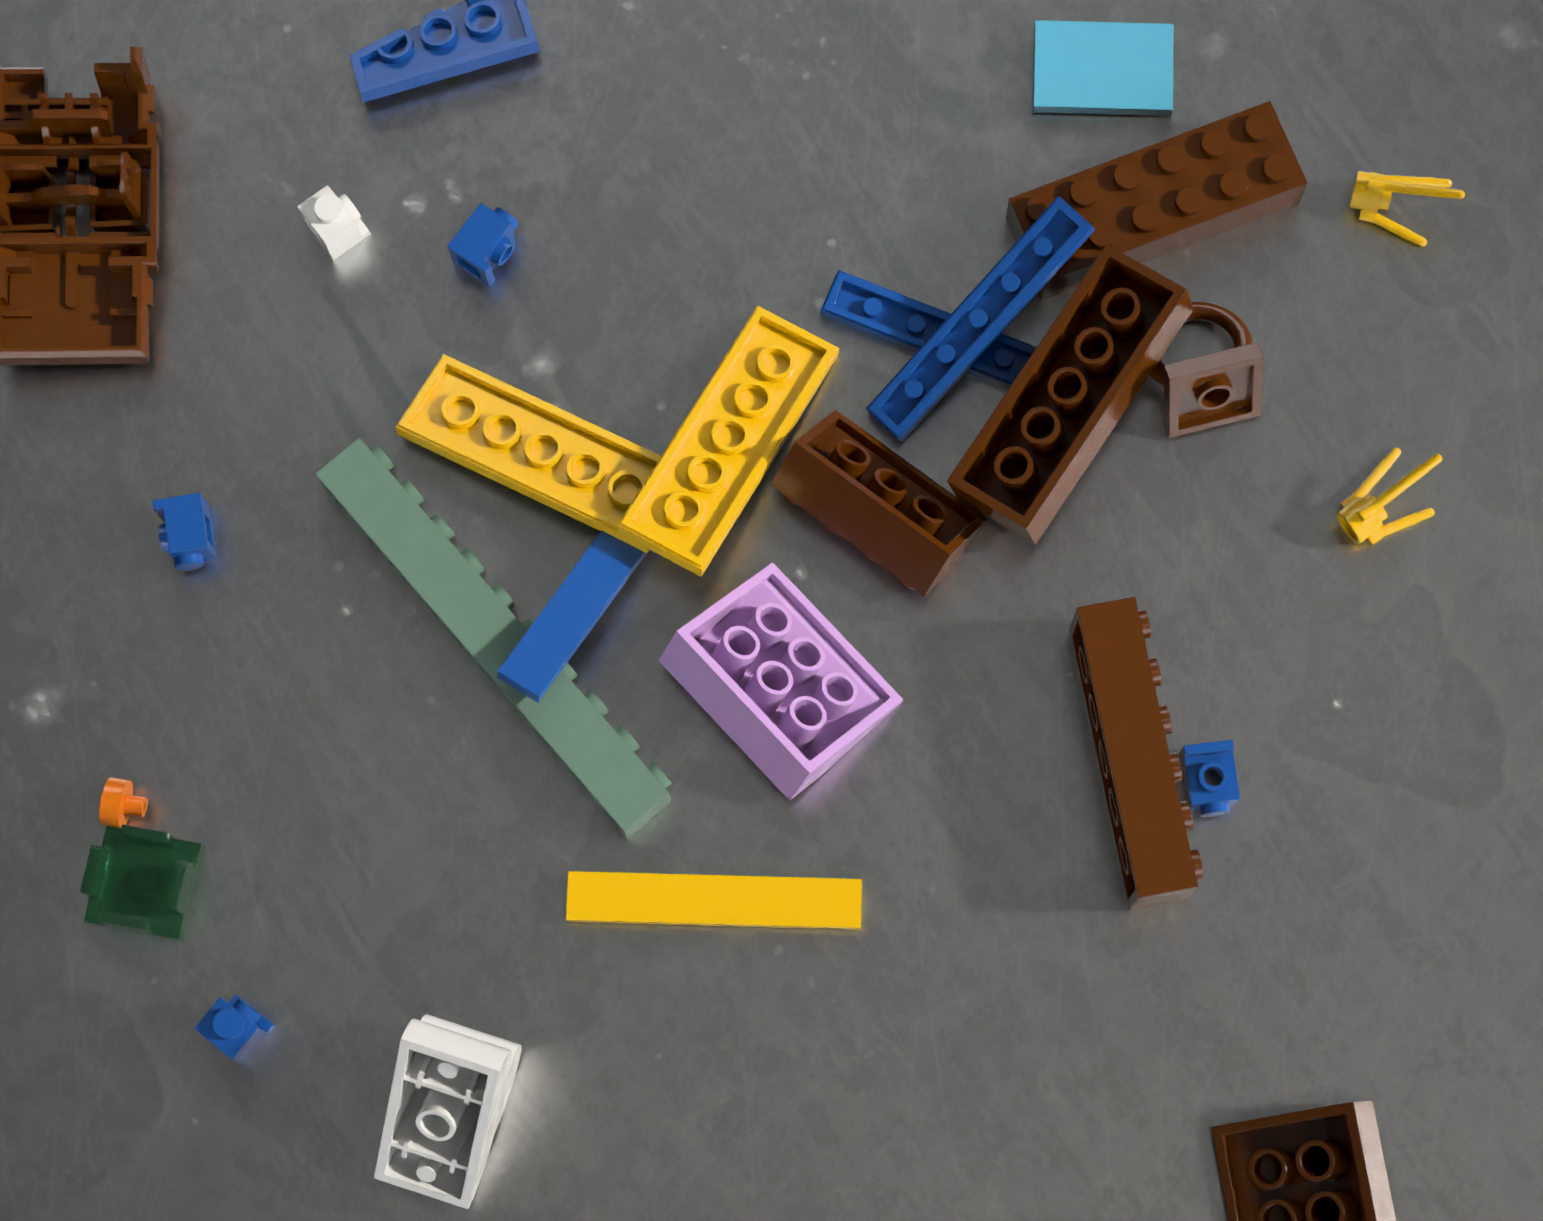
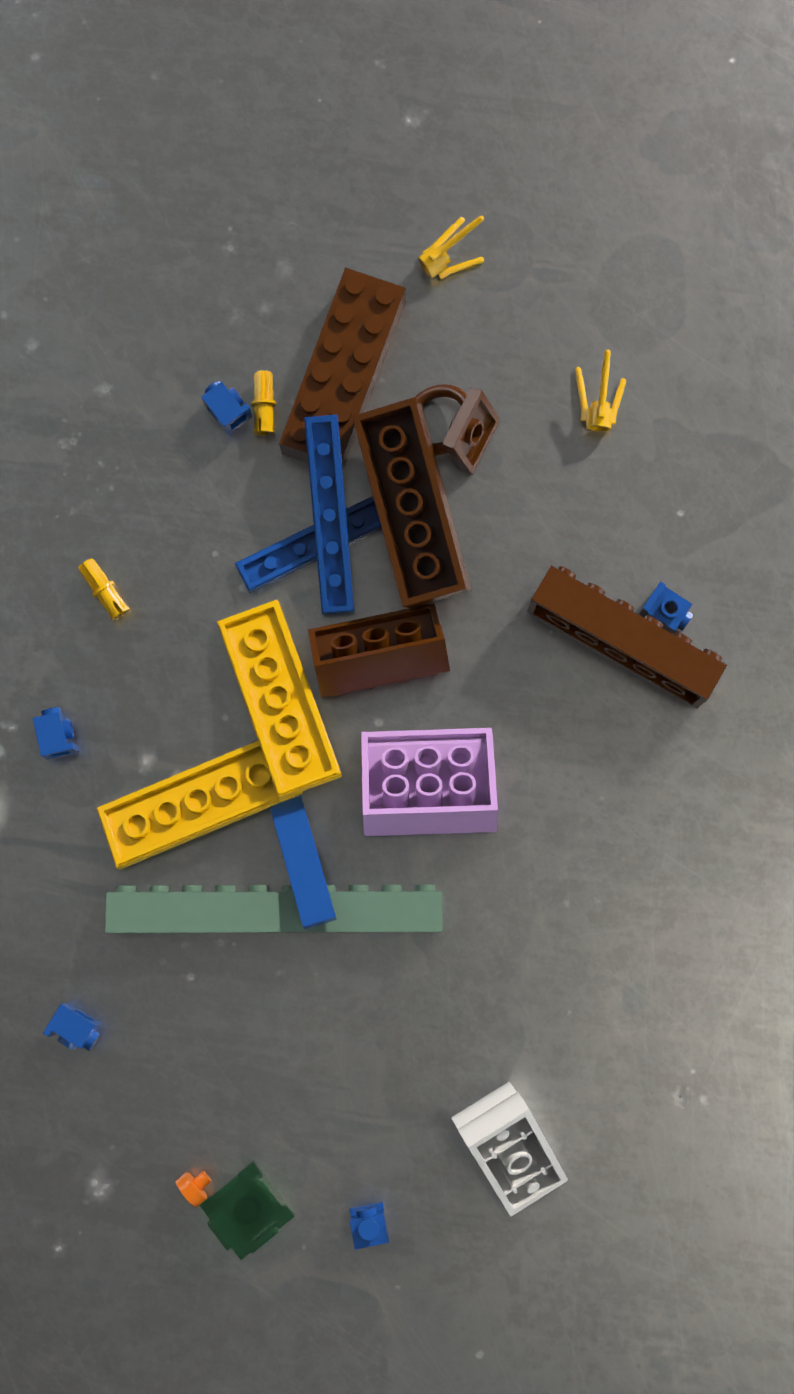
camera: 50 degrees left, 5 degrees up
yellow tile [566,871,862,930] -> none
medium azure tile [1033,20,1174,116] -> none
none -> yellow axle [78,559,130,621]
none -> blue brick [201,381,253,436]
none -> yellow axle [251,370,276,436]

